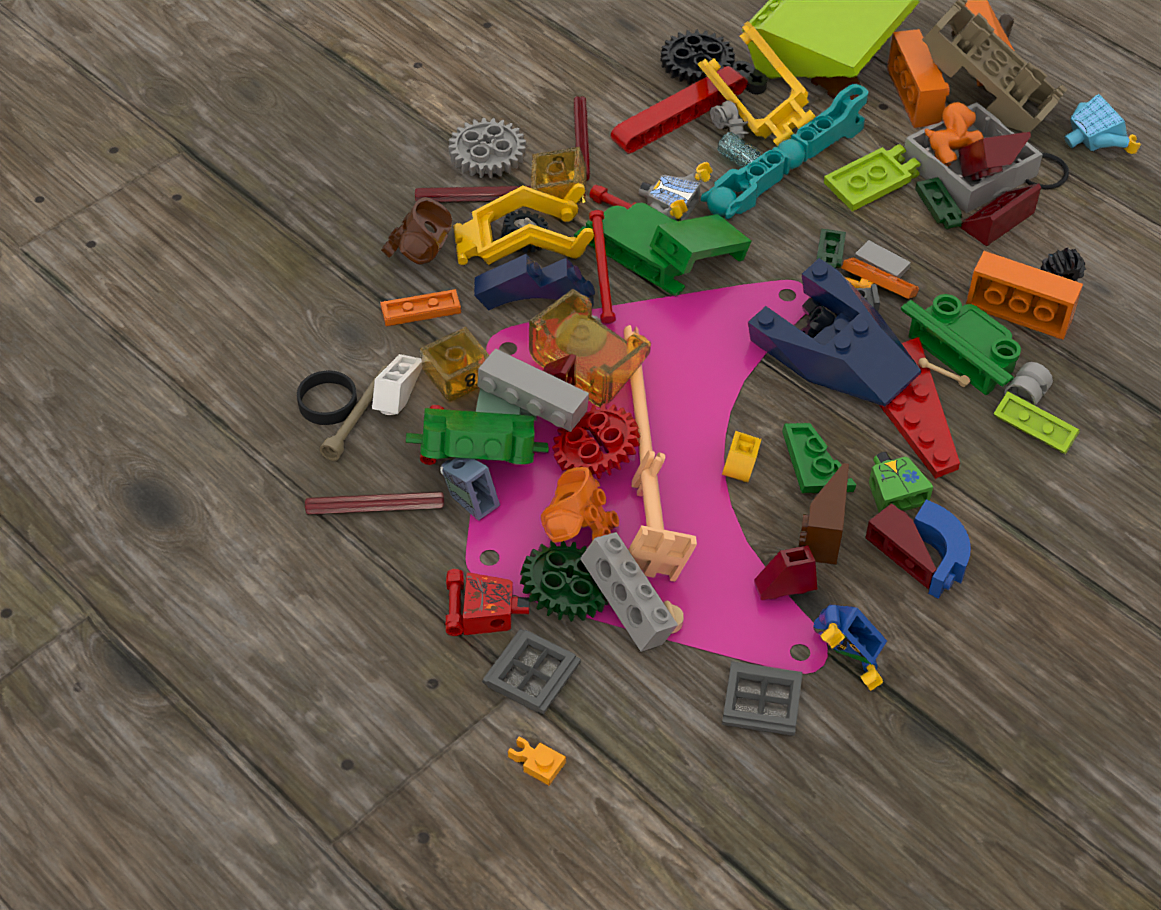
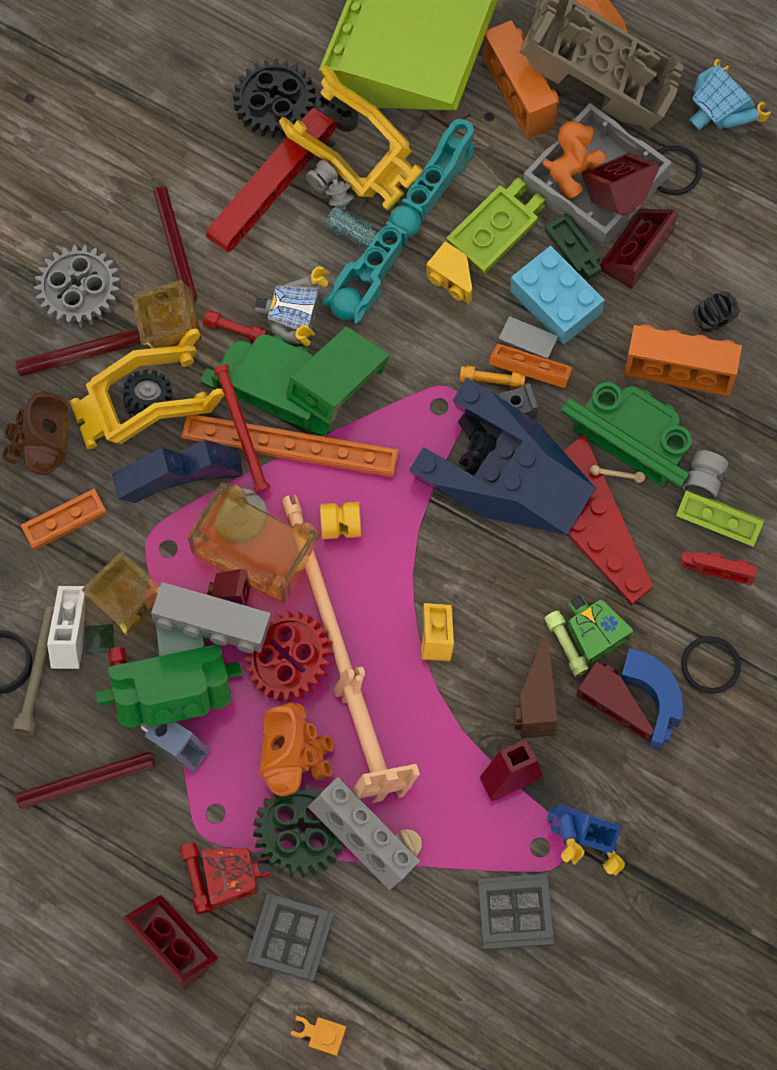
camera: 10 degrees left, 20 degrees up
green wing [782,423,856,493] -> none
dark green hinge [816,228,846,269] -> none
none -> clear green slope [85,624,115,654]
none -> dark red slope [122,895,219,990]
none -> orange tile [181,415,399,478]
none -> yellow wheel [320,502,361,539]
none -> yellow slope [426,241,472,304]
none -> medium azure brick [510,246,605,345]
none -> yellowish green bar [544,611,590,678]
none -> red hinge [680,551,757,586]
none -> black tyre [681,636,741,694]

